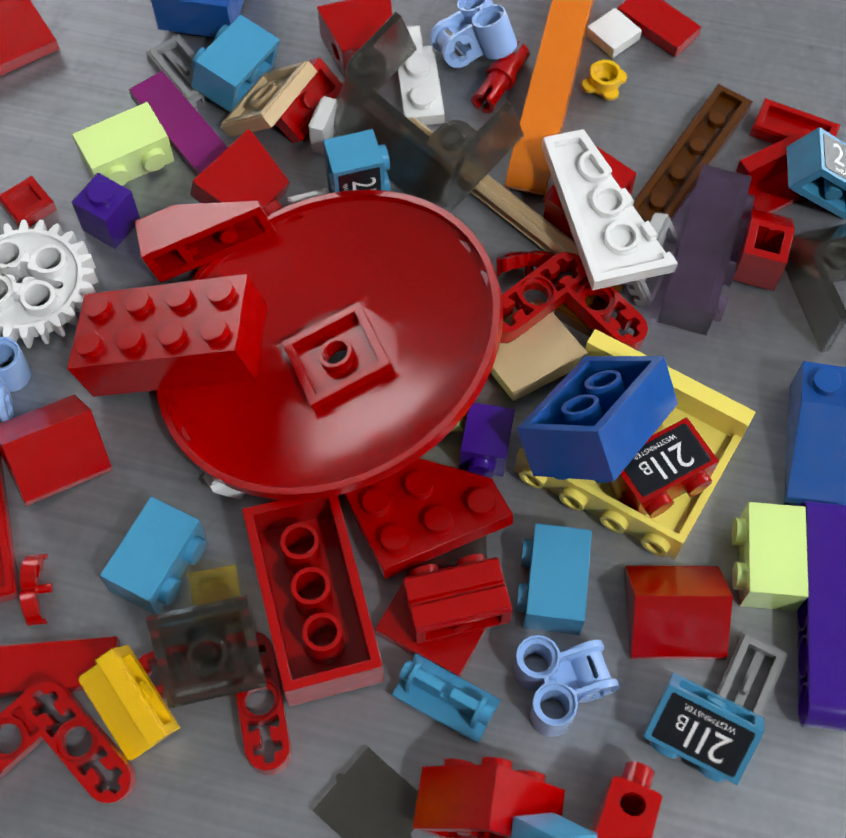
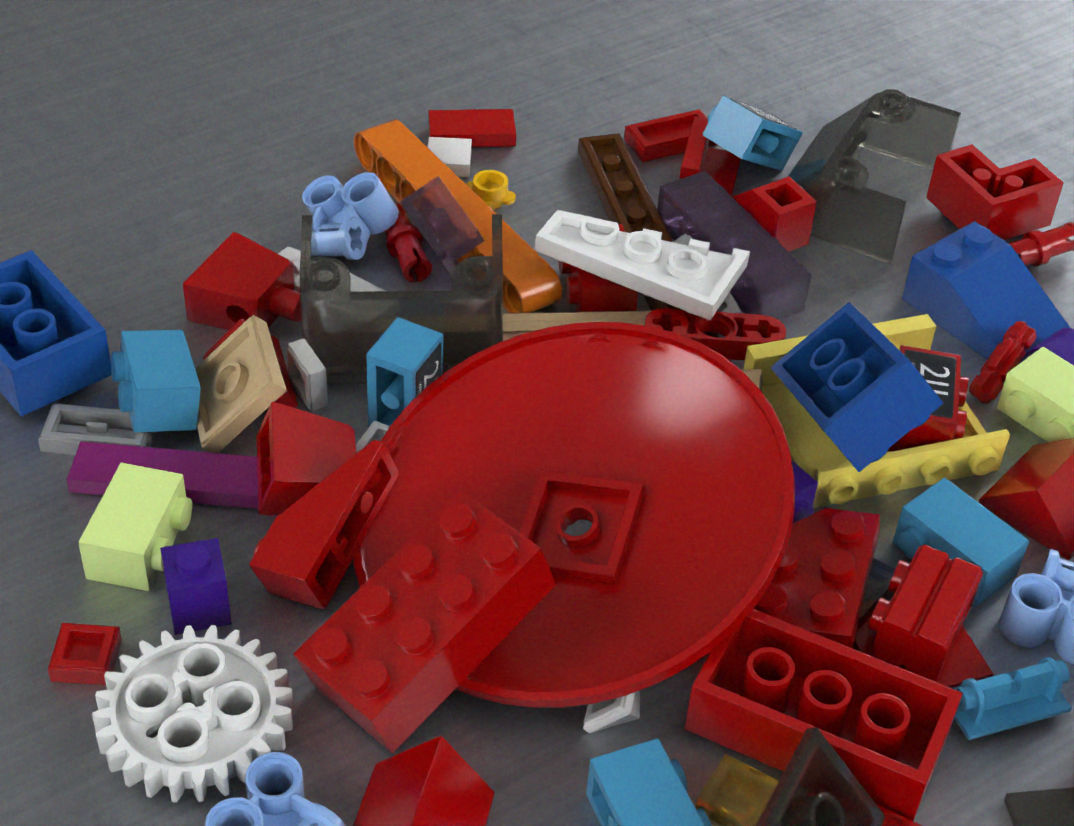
camera: 50 degrees left, 20 degrees down
none -> panel [400,176,485,288]
none -> red axle [969,321,1036,404]

